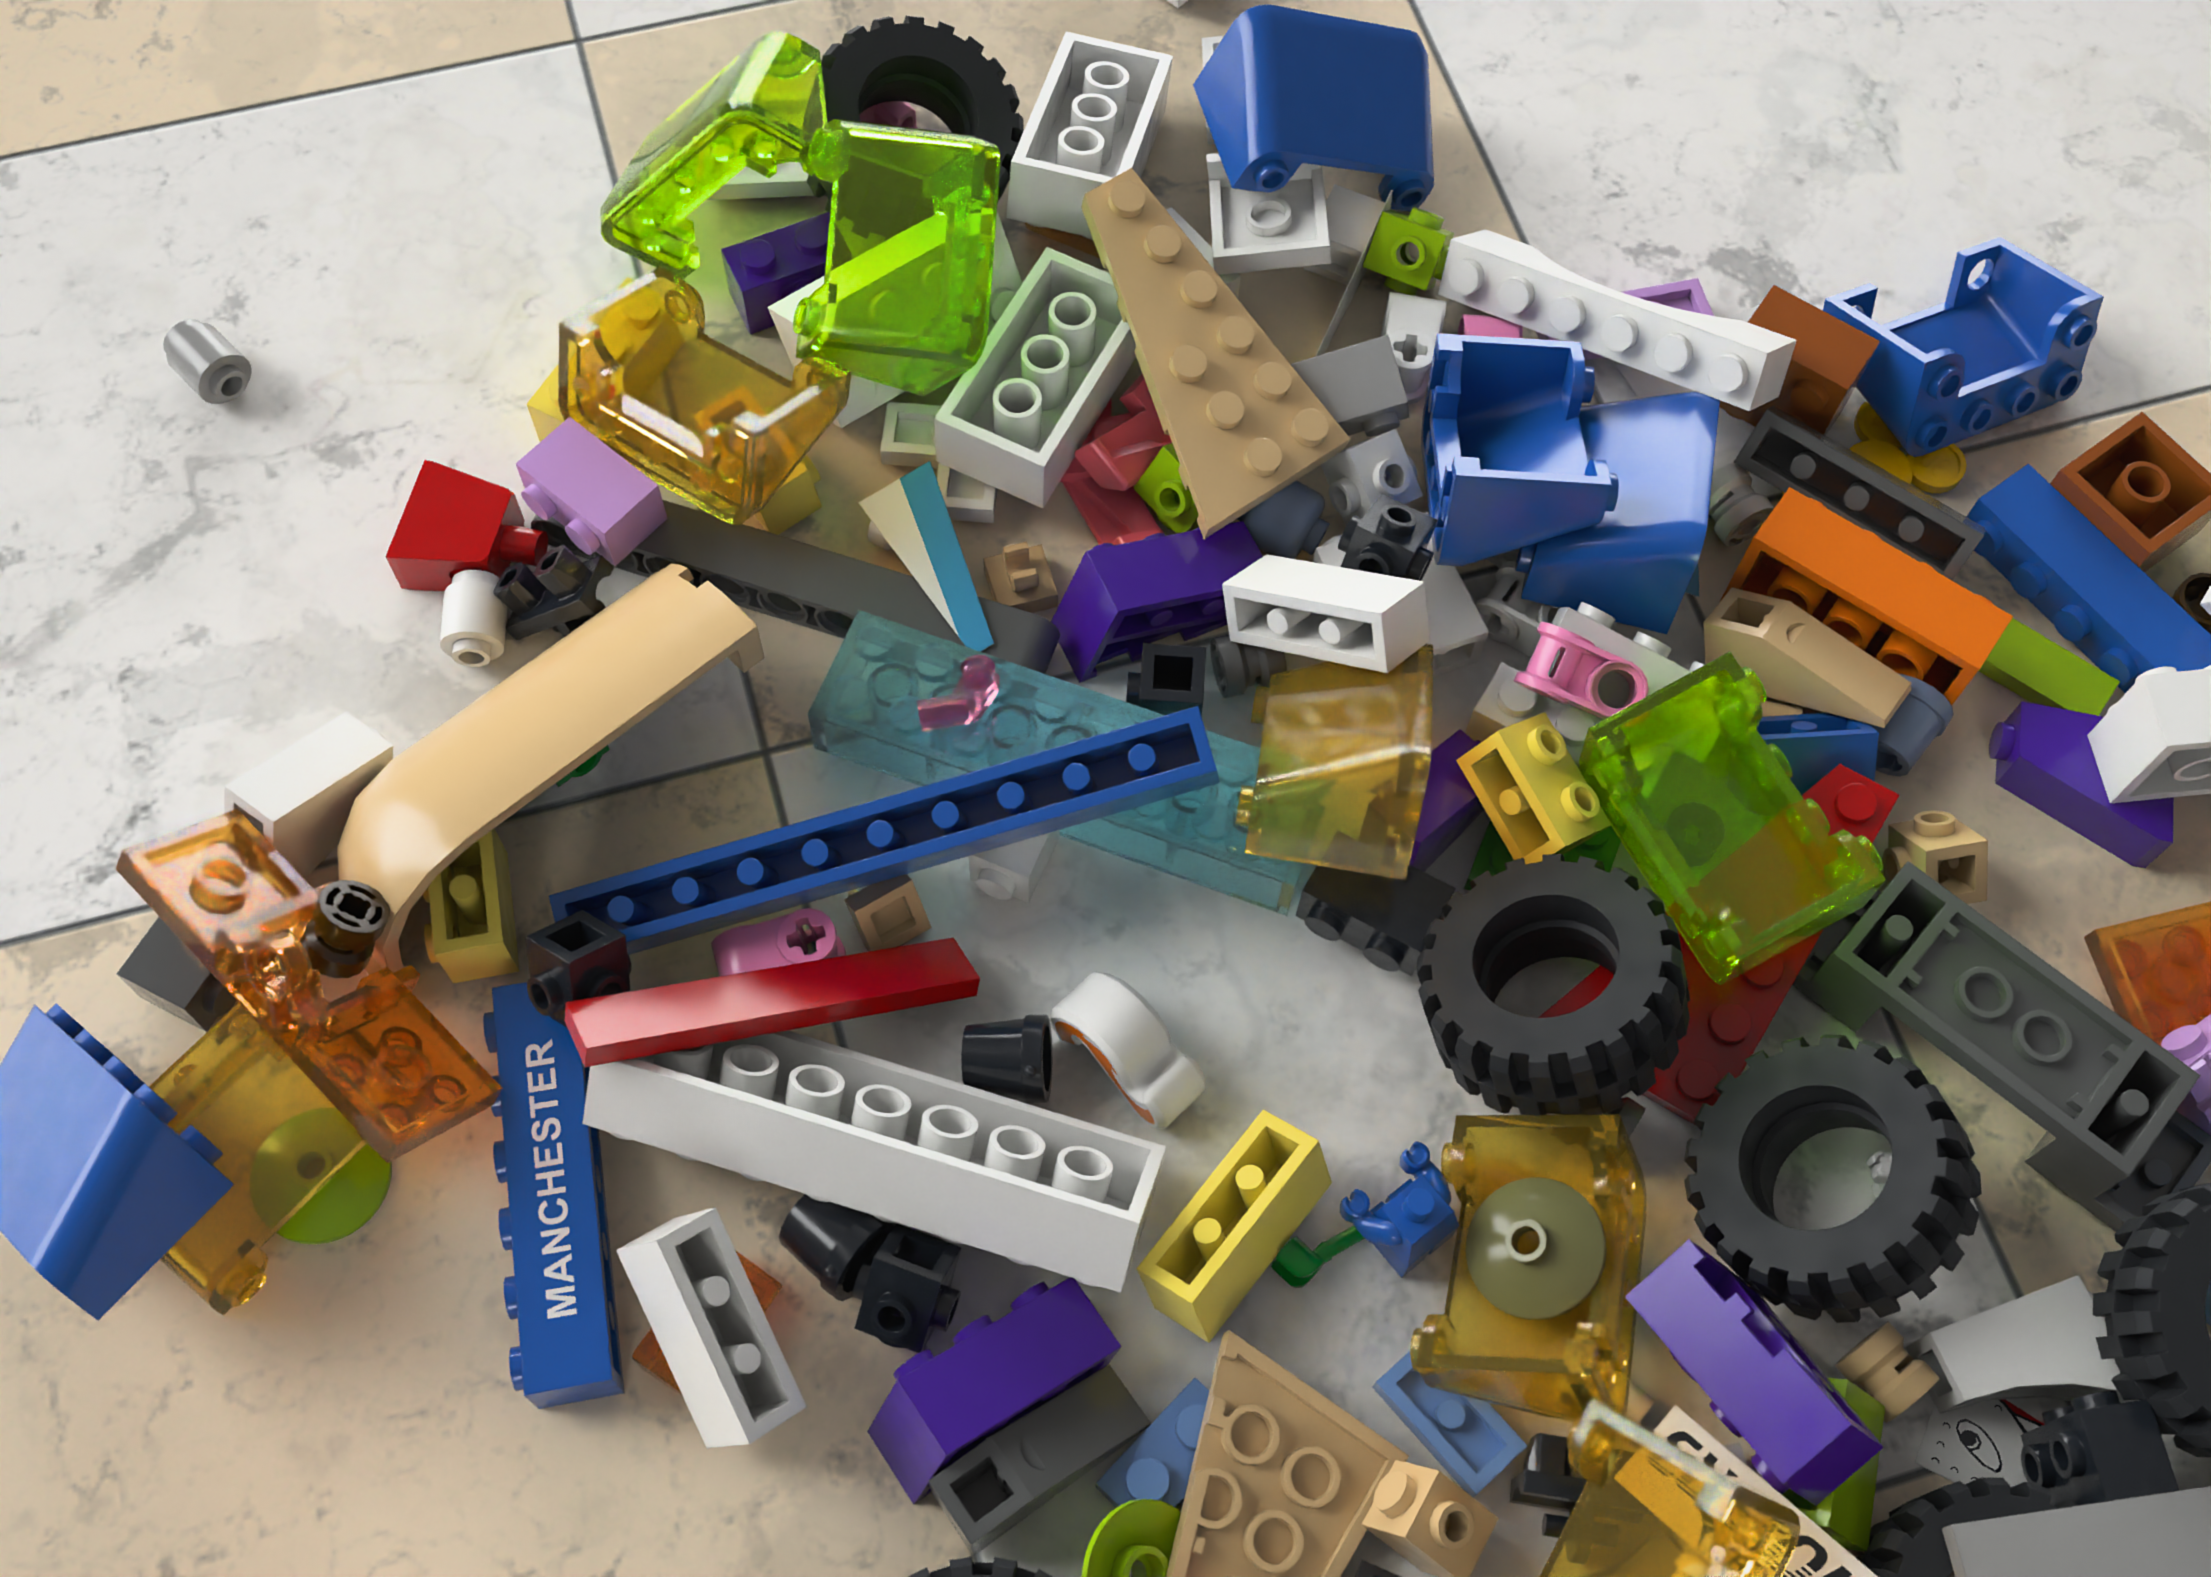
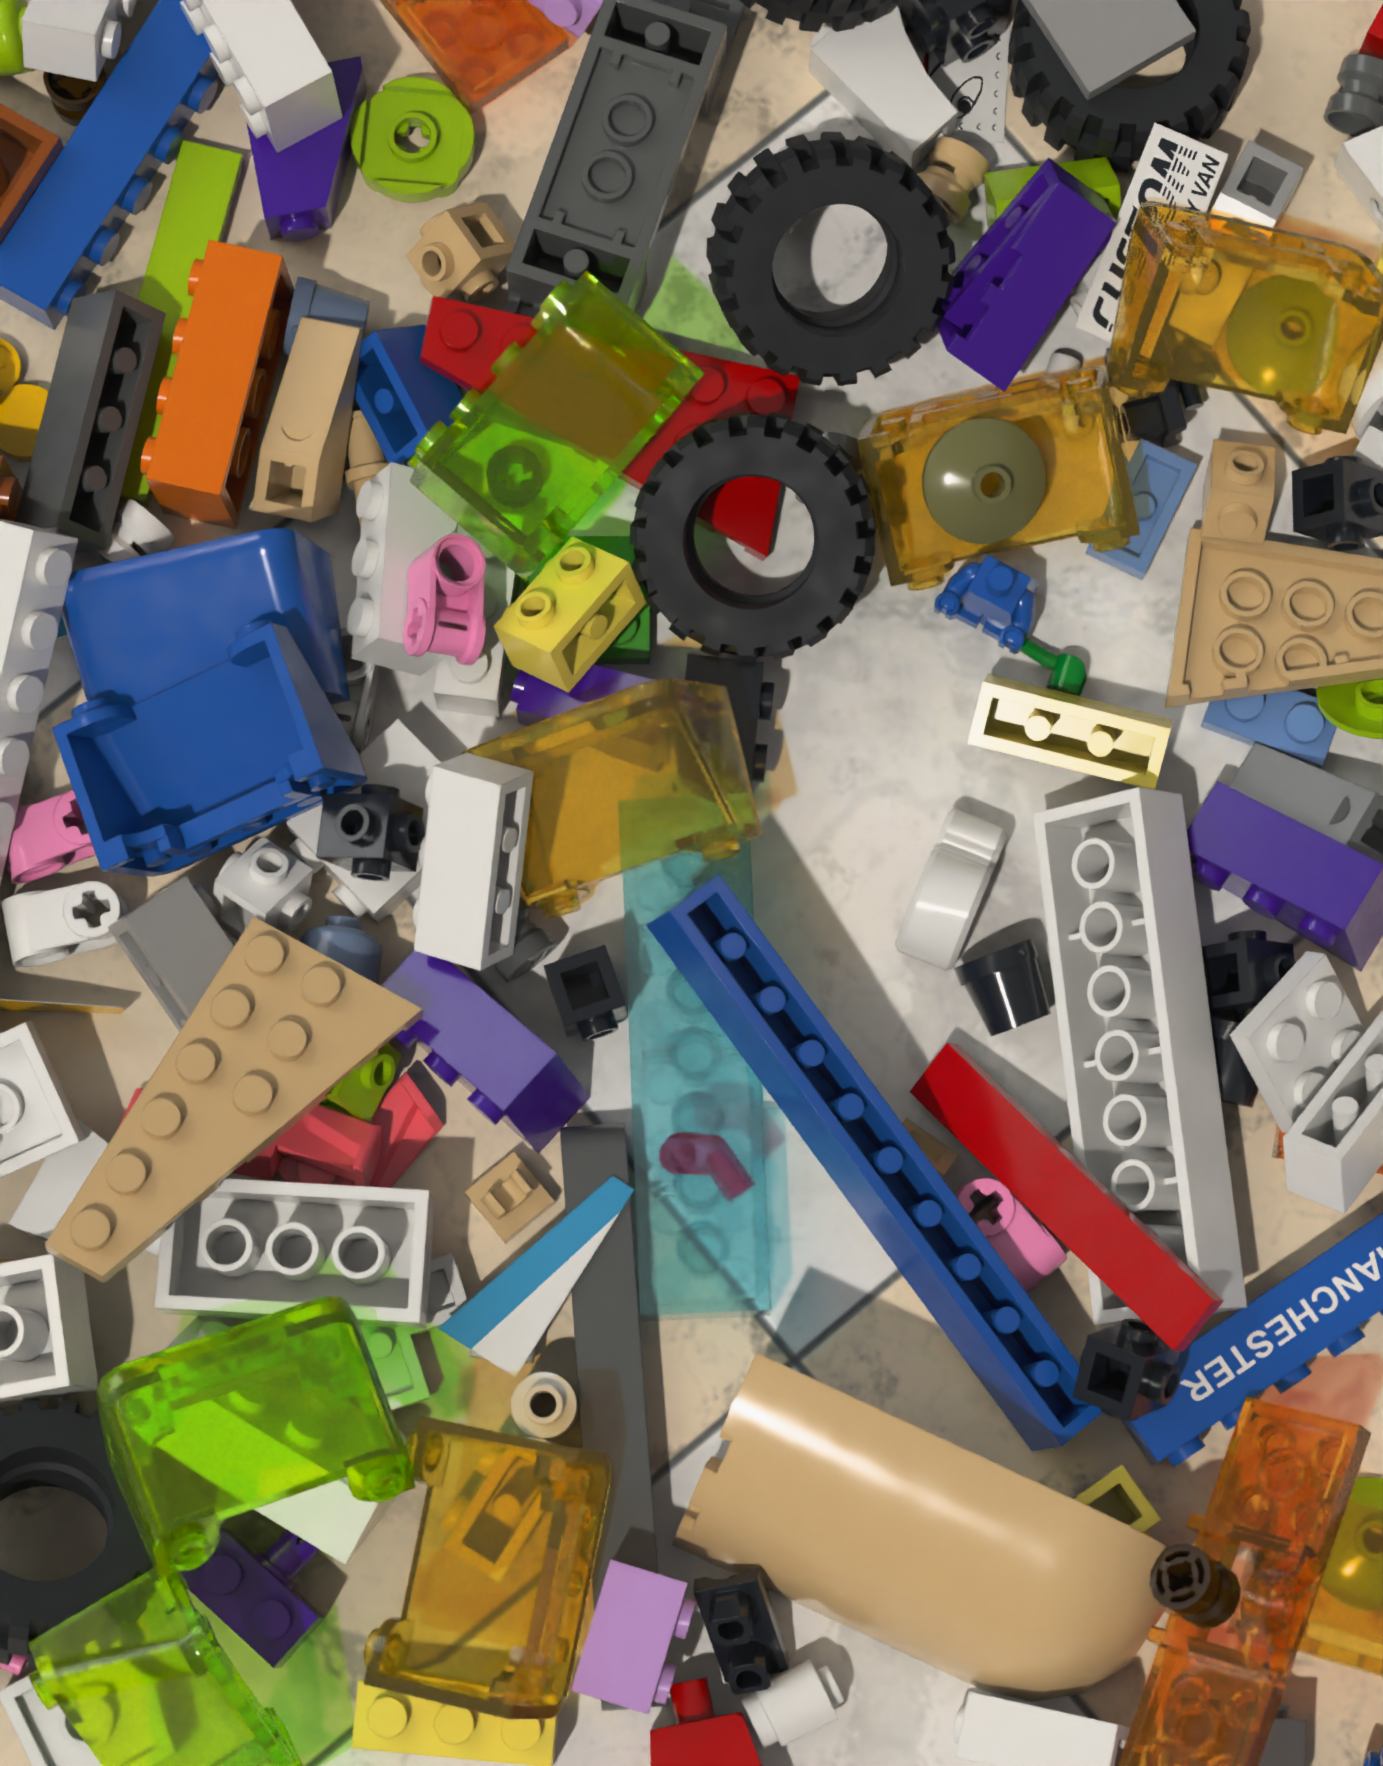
camera: 110 degrees left, 15 degrees up
none -> lime plate [350,77,475,203]
none -> white brick [511,1372,578,1441]
none -> white plate [1230,951,1366,1133]

